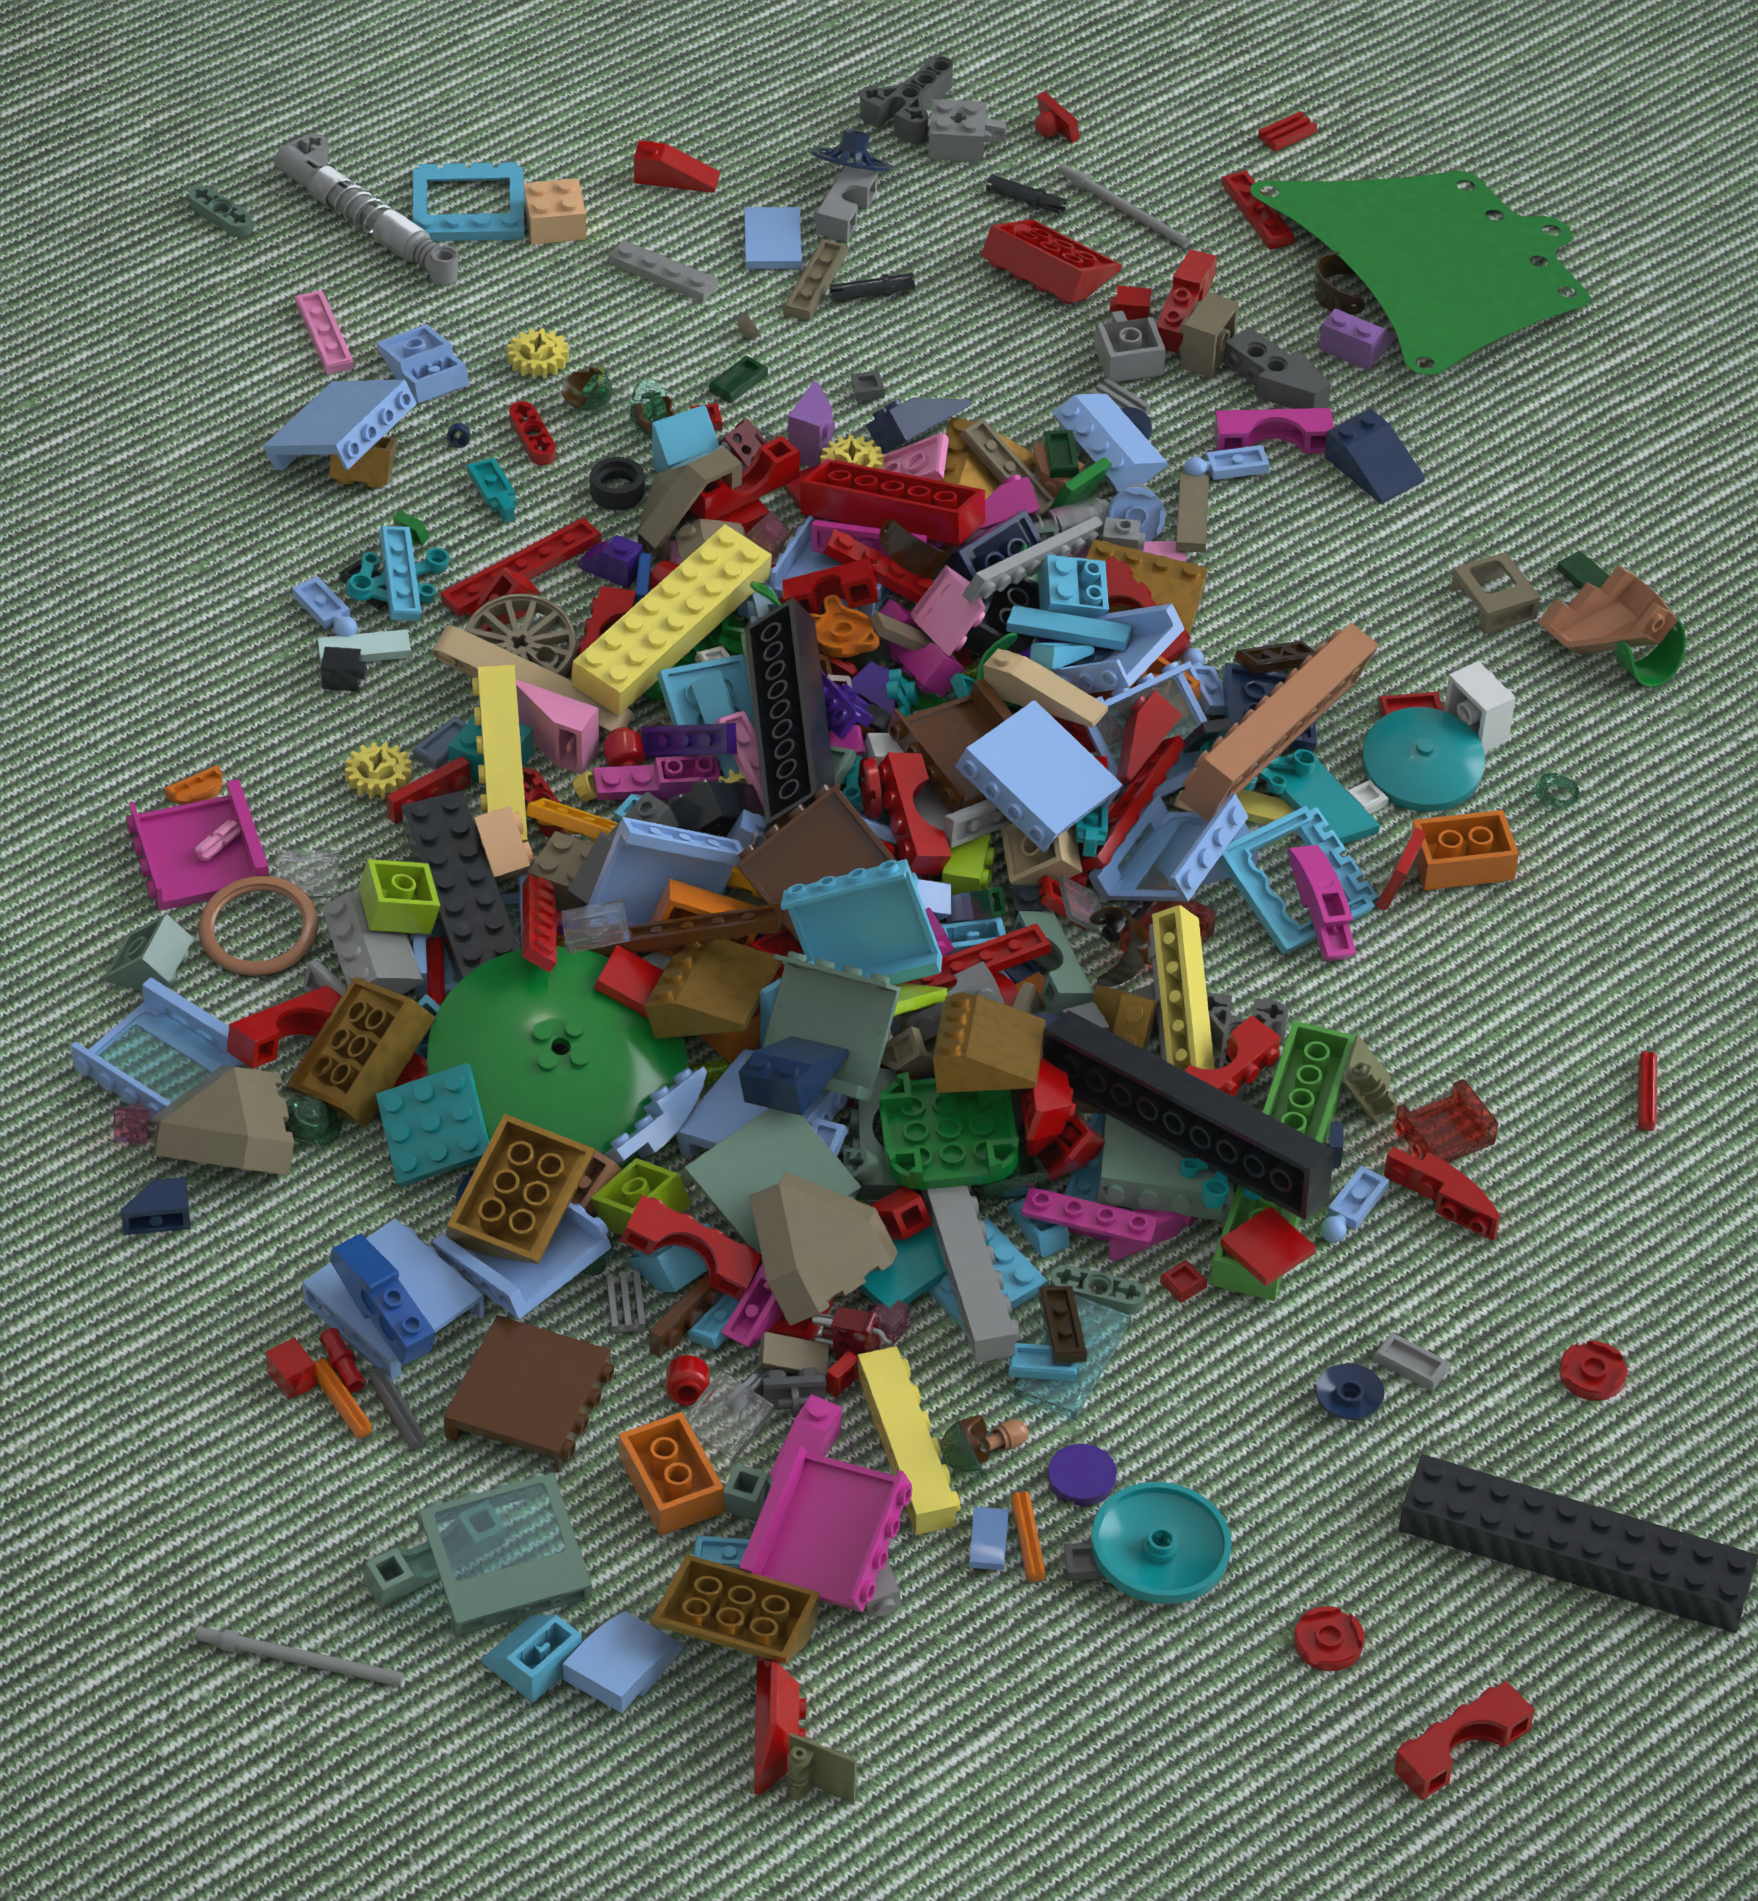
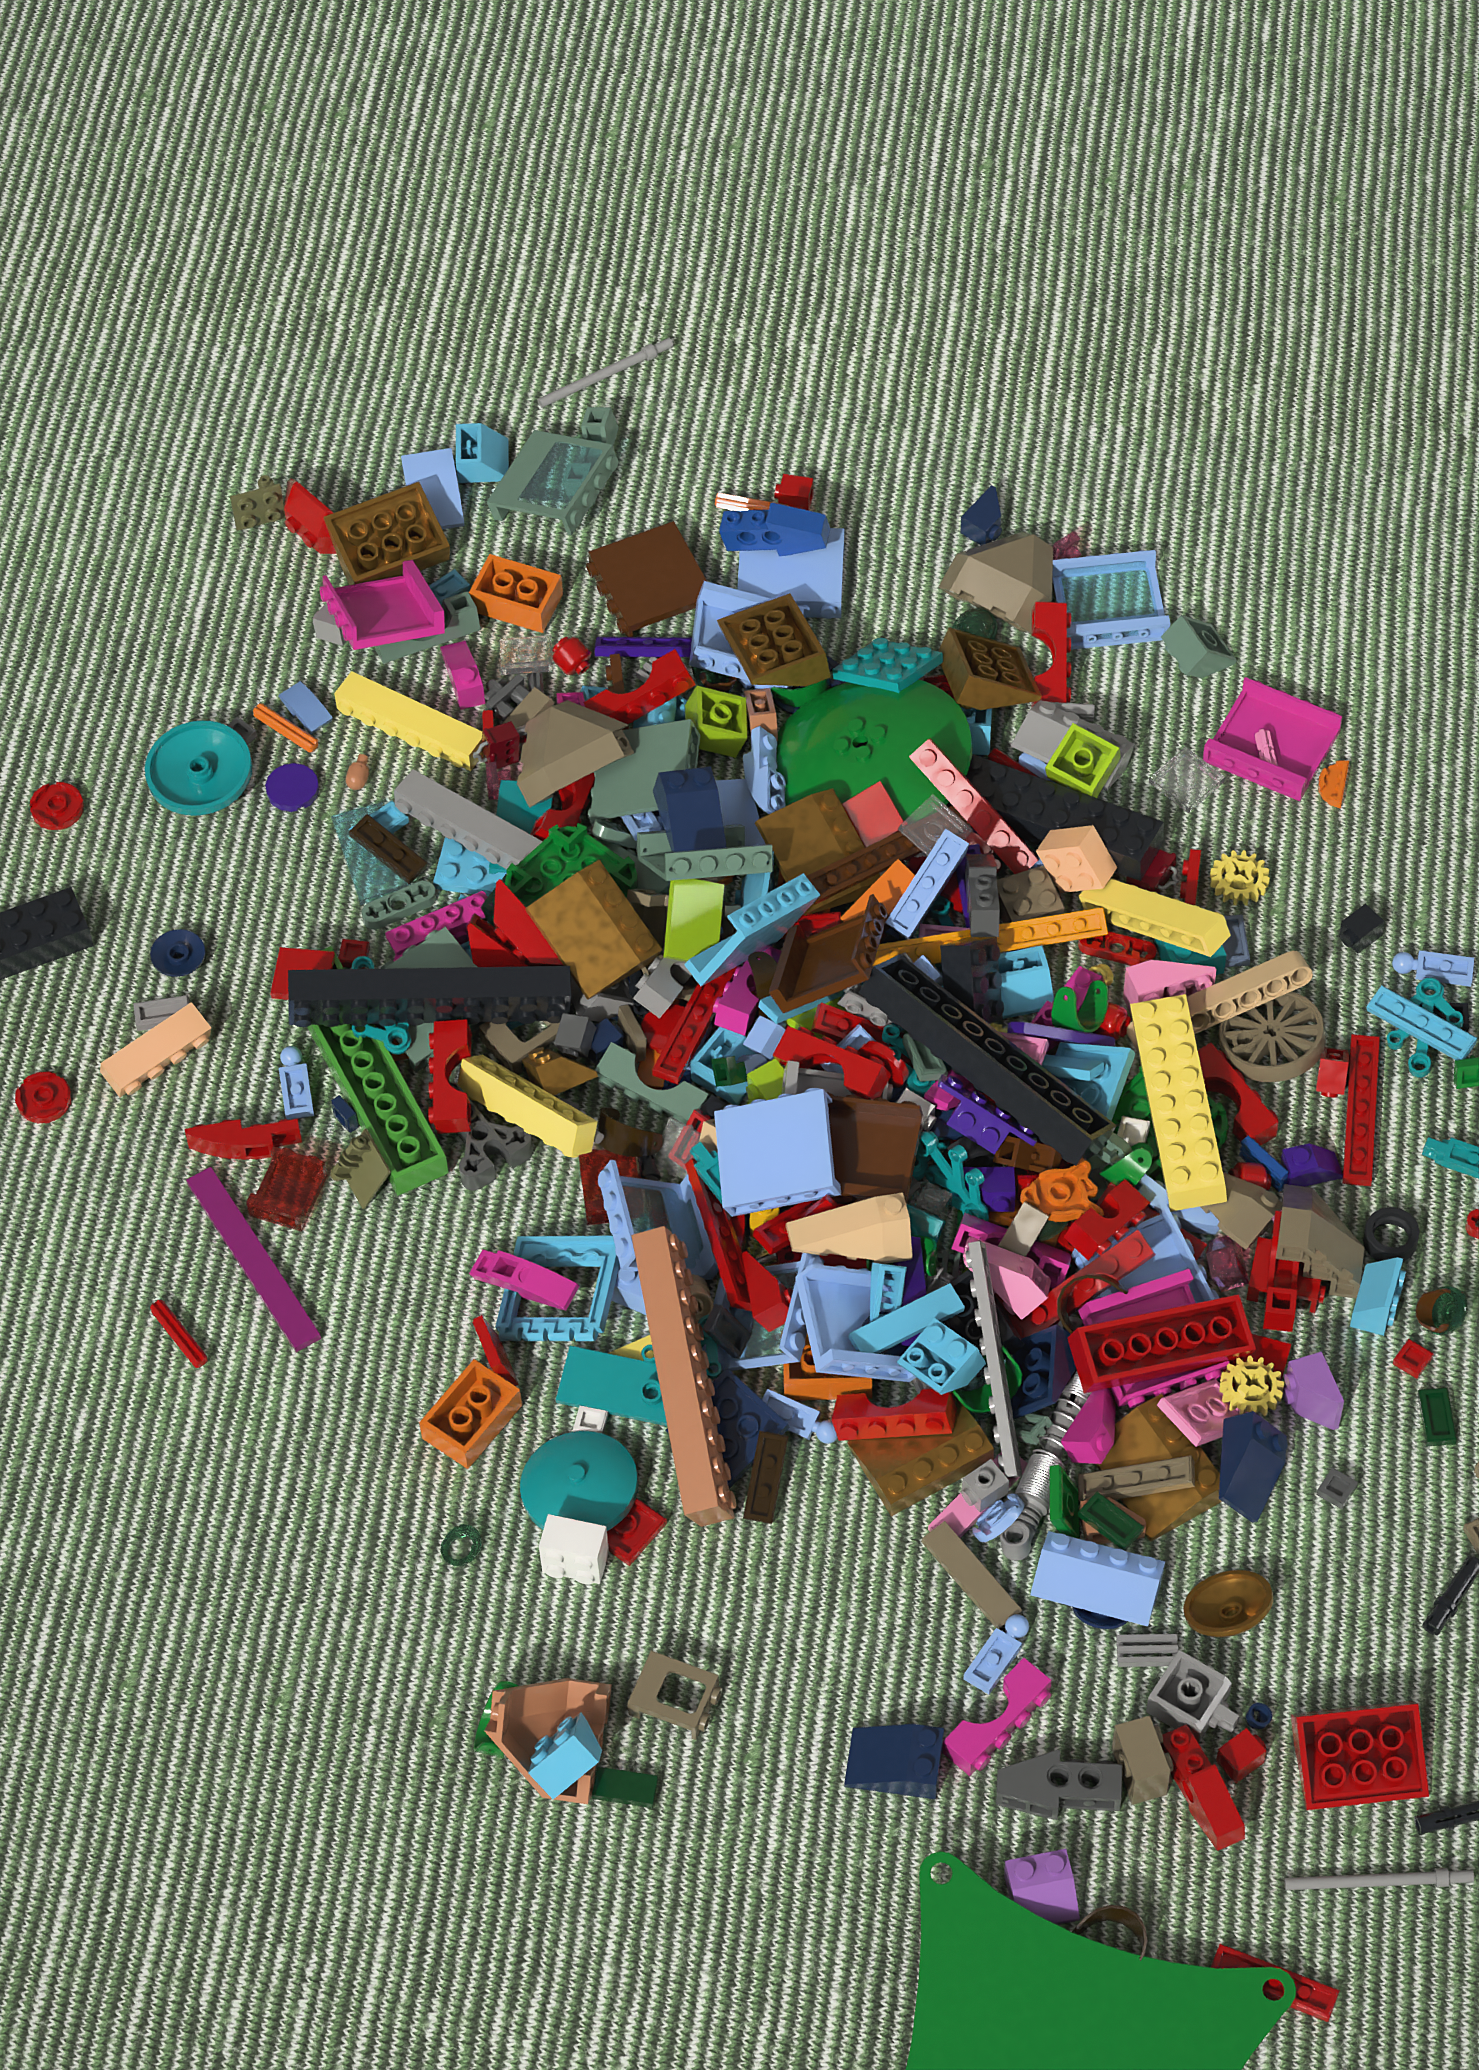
camera: 140 degrees right, 10 degrees up
nougat wedge [199,876,318,976] -> none
light aqua tile [318,629,411,663] -> none
dark grey axle [369,1368,426,1451] -> none
dark red piece [713,418,771,471] -> none
clear green piece [941,1415,989,1481] -> none
none -> light nougat brick [100,1002,211,1097]
none -> magenta tile [186,1167,321,1352]
none -> medium azure slope [528,1712,602,1799]
none -> dark purple tile [595,637,692,657]
none -> green piece [1051,980,1109,1032]
none -> pearl gold dish [1183,1570,1273,1637]
none -> dark blue hinge [1246,1703,1272,1730]

